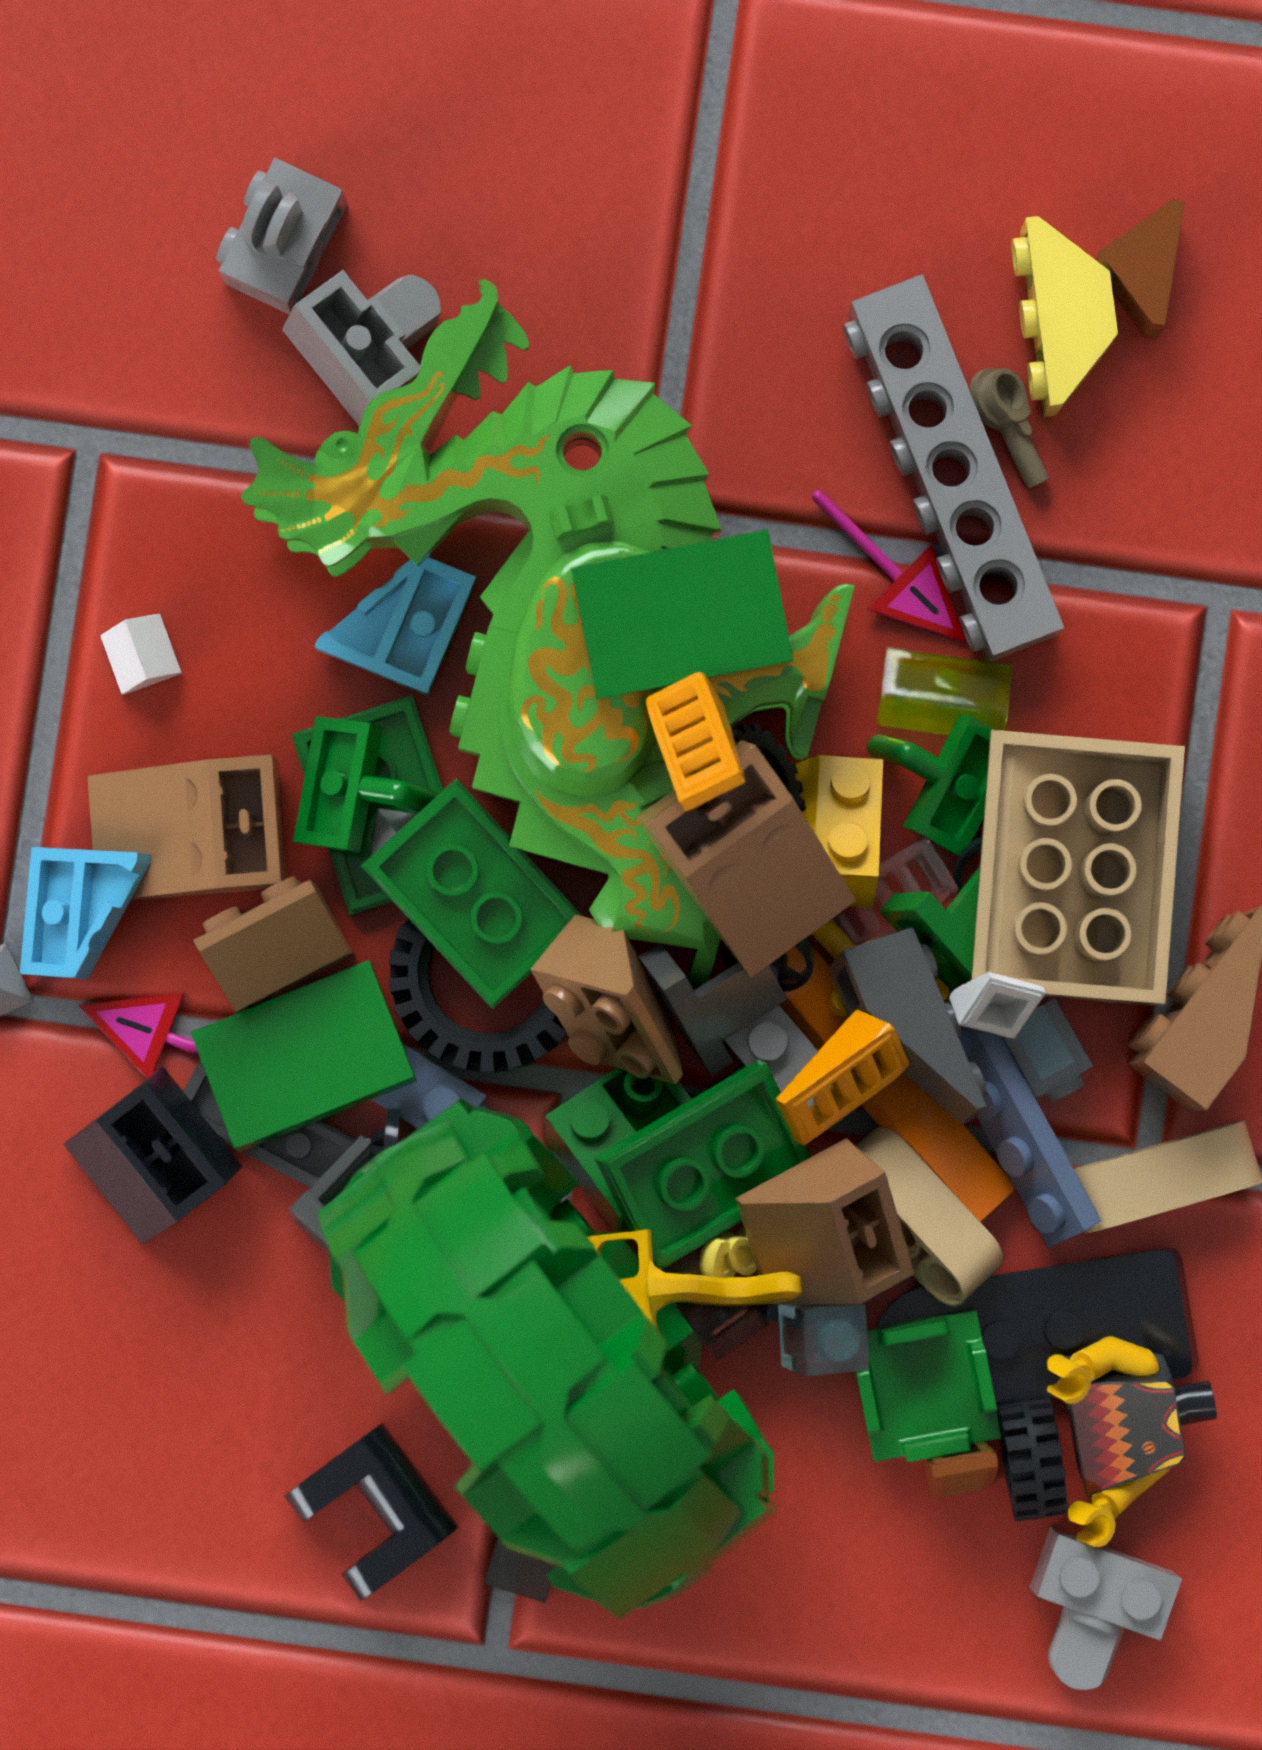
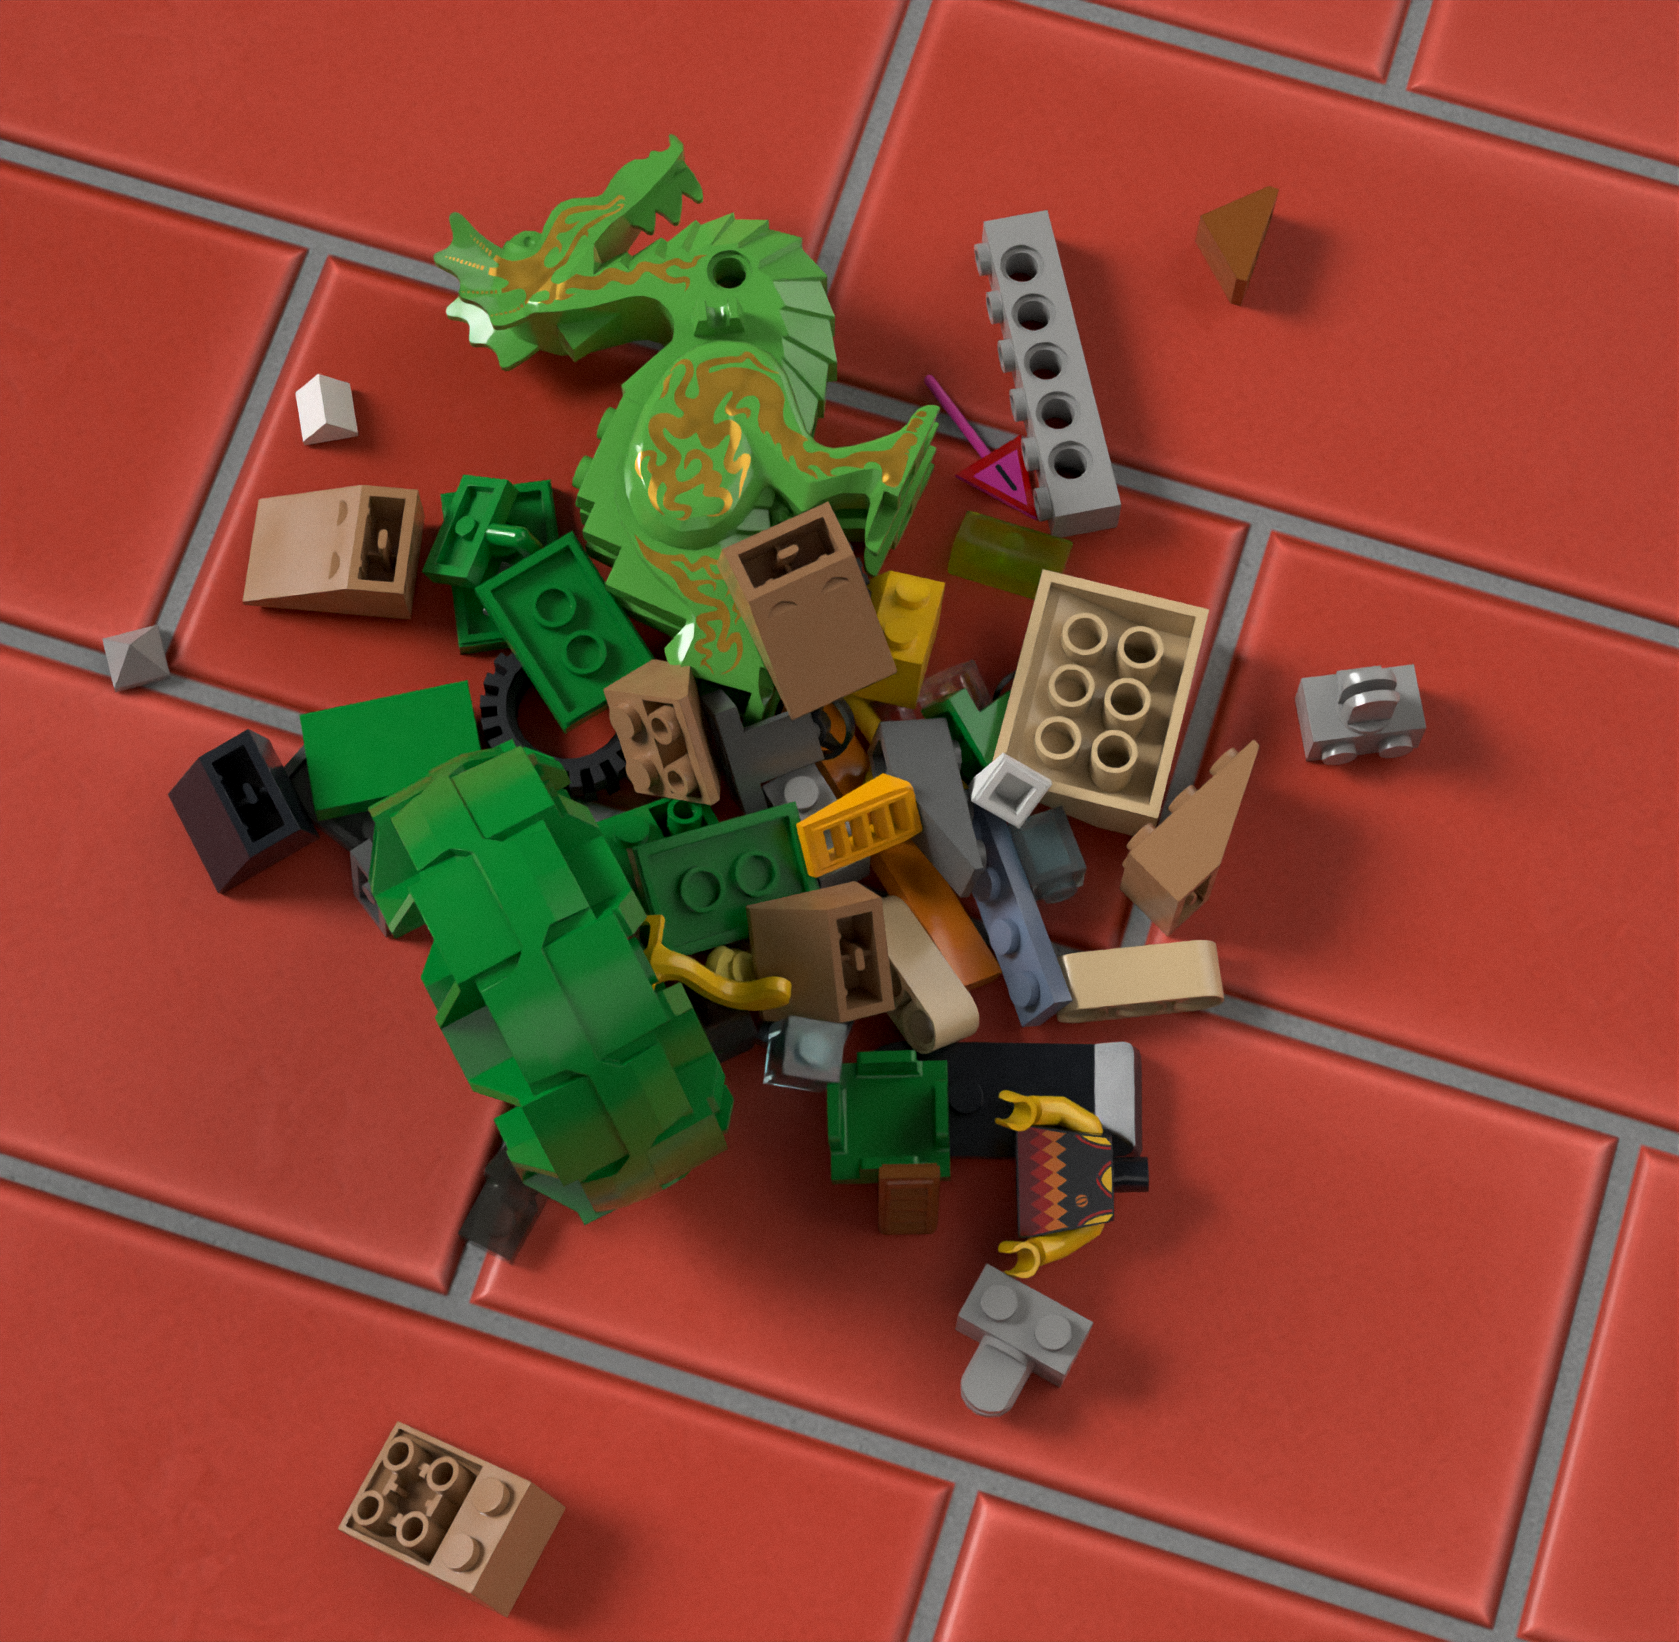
camera: 10 degrees right, 15 degrees down
medium azure wing [20,847,151,980] -> none
piece [78,992,199,1078] -> none
medium nougat slope [193,876,354,1013] -> none
light grey brick [216,157,347,314] -> none
light grey brick [282,270,441,427] -> none
black connector [284,1422,459,1601] -> none
medium azure wing [314,557,477,697] -> none
green tile [571,529,794,700] -> none
light orange slope [646,672,746,811] -> none
green plate [867,714,994,857] -> none
dark tan plate [969,368,1050,489] -> none
black tyre [997,1398,1068,1521] -> none
light yellow slope [1011,216,1118,417] -> none

